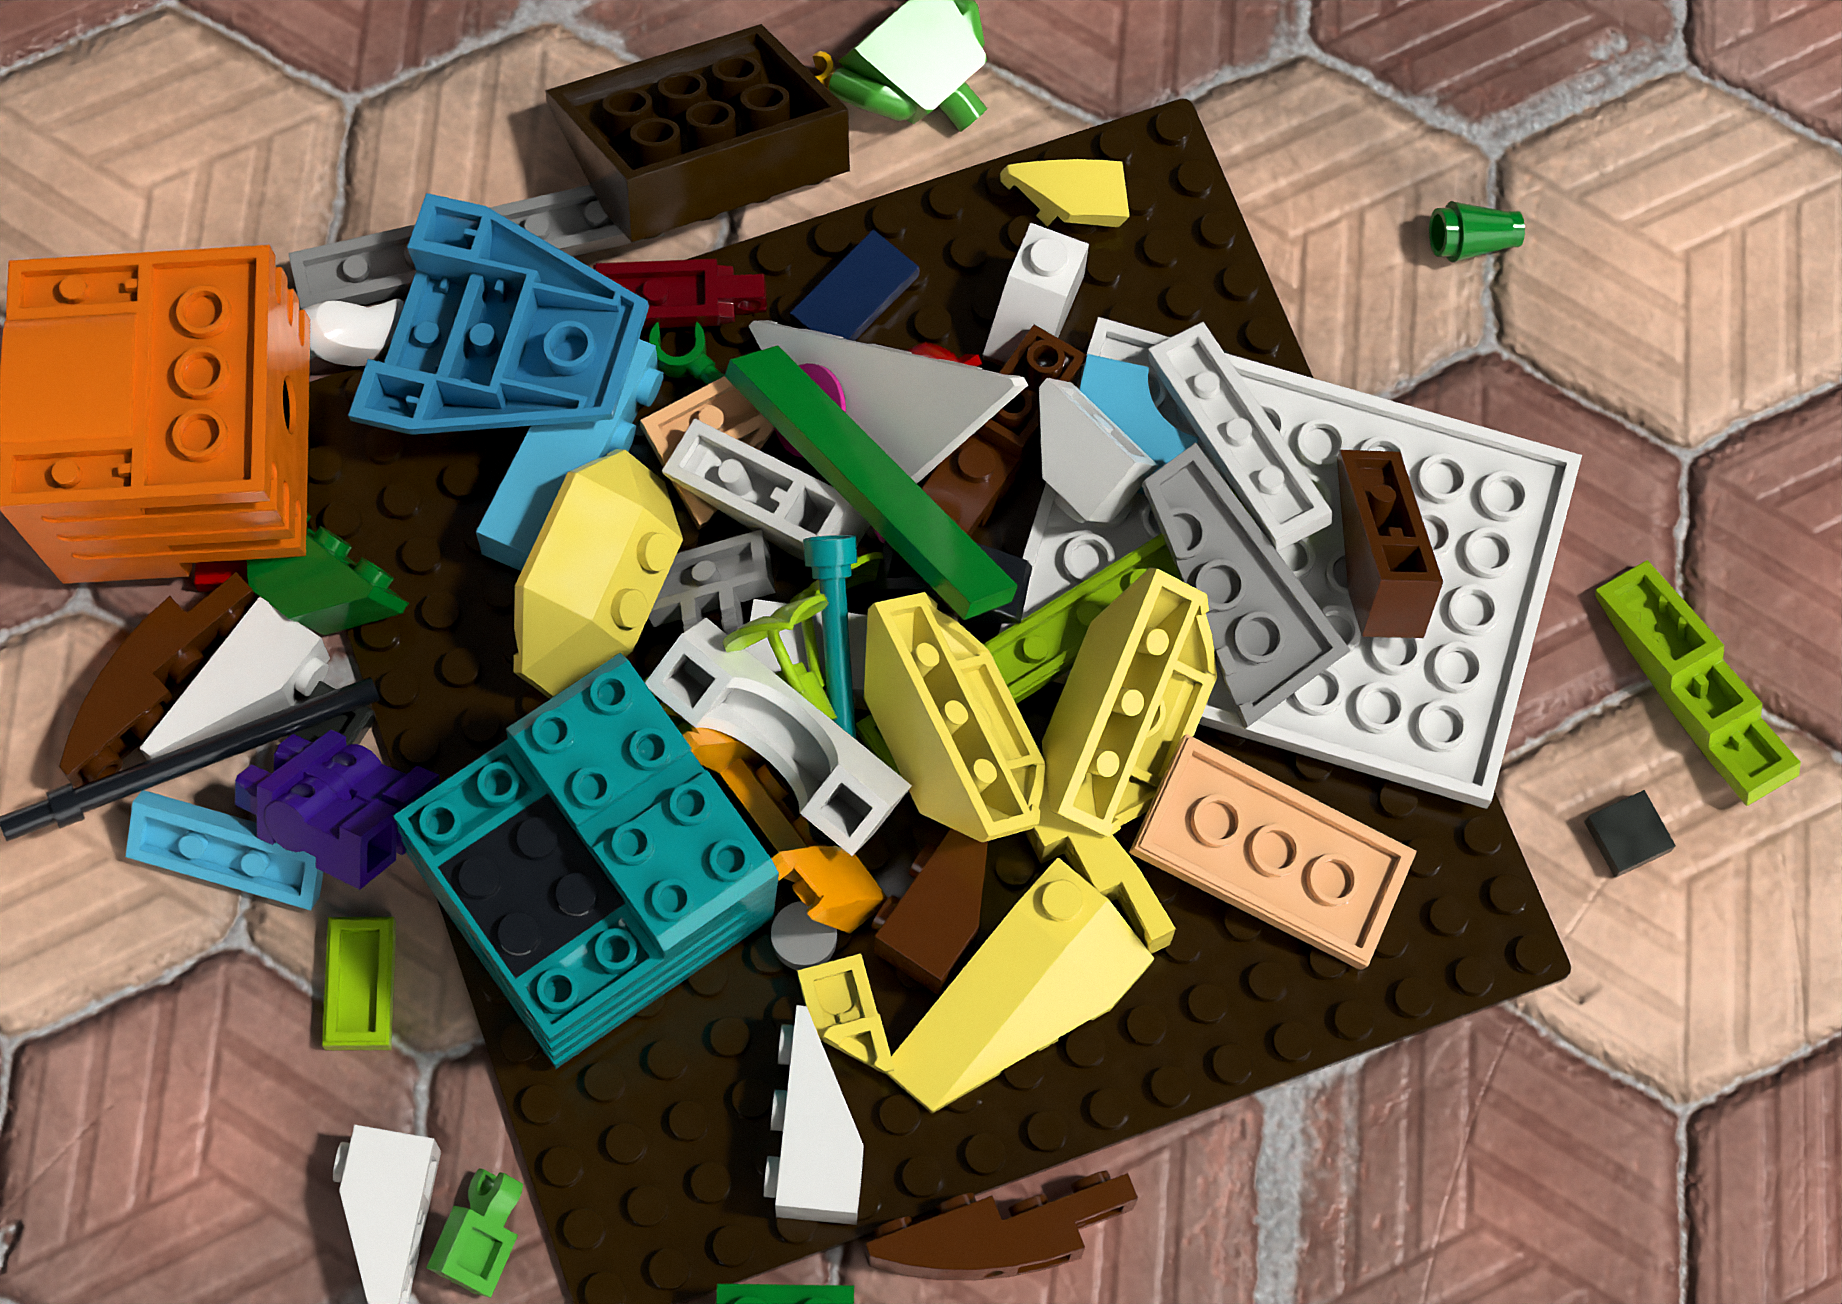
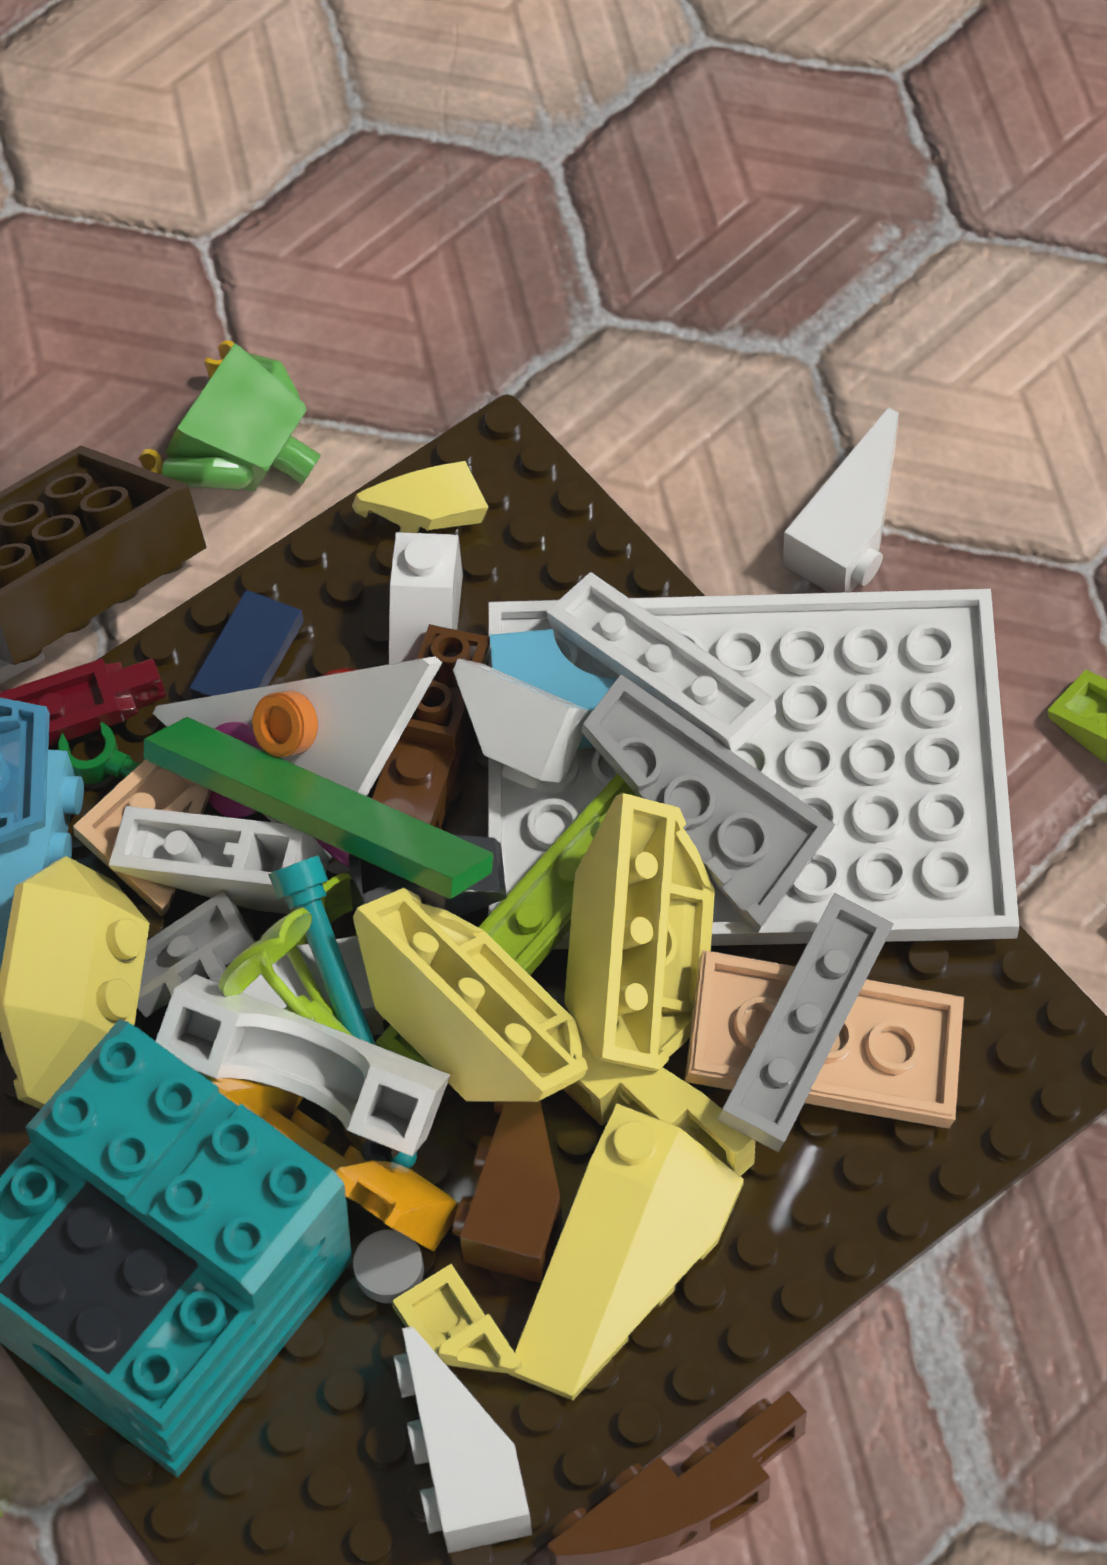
camera: 10 degrees left, 10 degrees down
reddish brown slope [1337,450,1443,638] -> none
green cone [1429,201,1525,262] -> none
none -> orange tile [252,691,318,757]
none -> light grey plate [717,893,894,1152]
none -> white slope [783,407,899,593]

